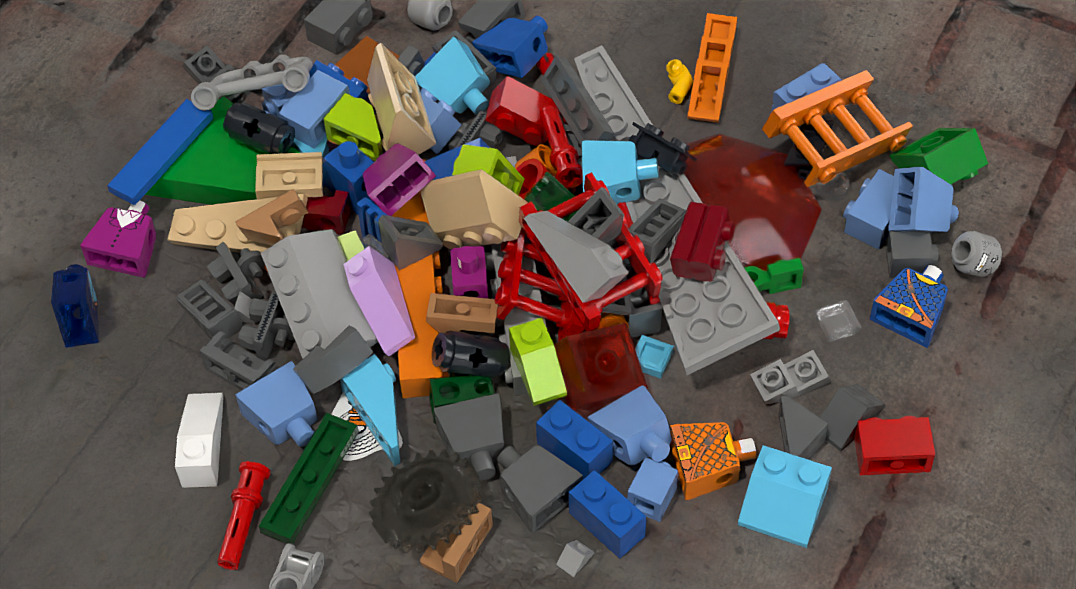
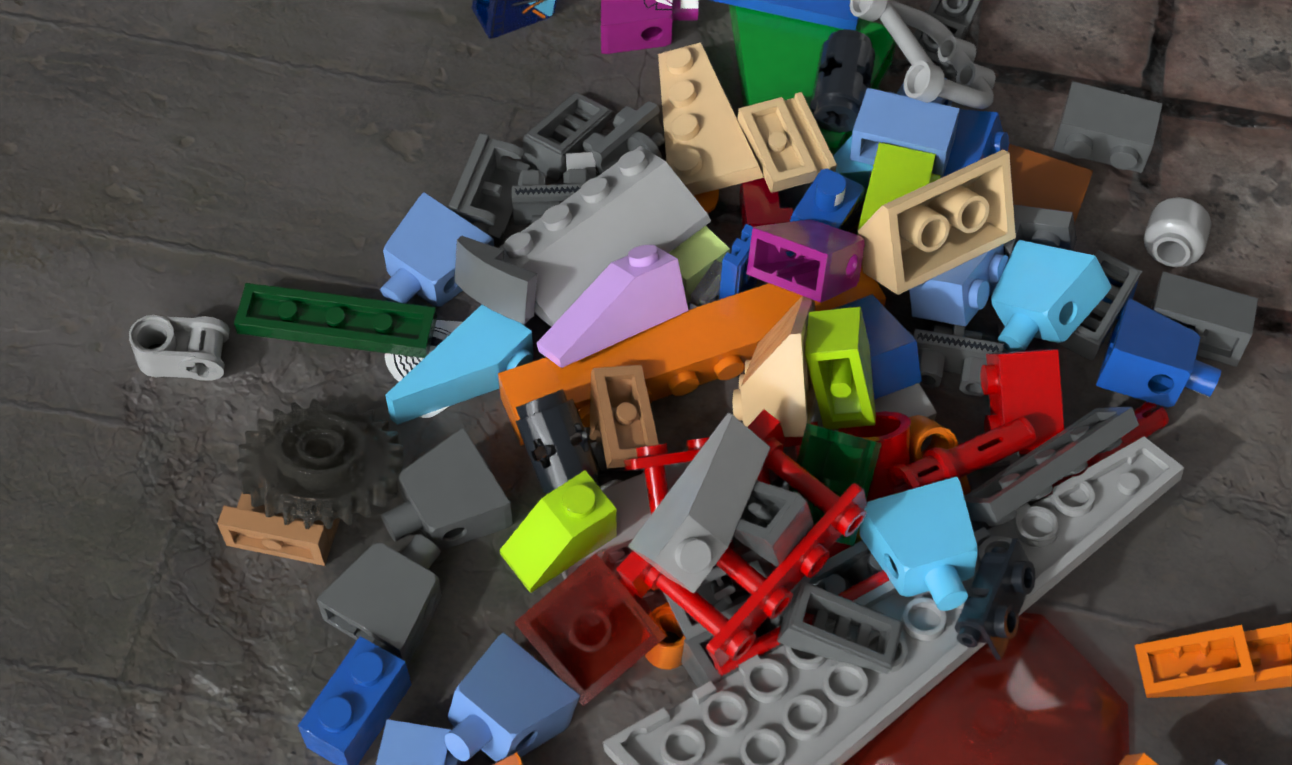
camera: 70 degrees right, 5 degrees up
white slope [175,393,224,488] -> none
red pin [217,461,271,570] -> none
medium nougat slope [235,189,308,246] -> none
dark grey slope [379,215,444,270] -> none
dark green leg [429,375,495,424] -> none
magenta torso [450,246,488,299] -> none
blue brick [536,400,613,479] -> none
light grey piece [556,540,595,577] -> none
medium azure tile [629,335,674,379] -> none
yellow arm [666,59,693,104] -> none
dark red brick [670,202,735,282] -> none

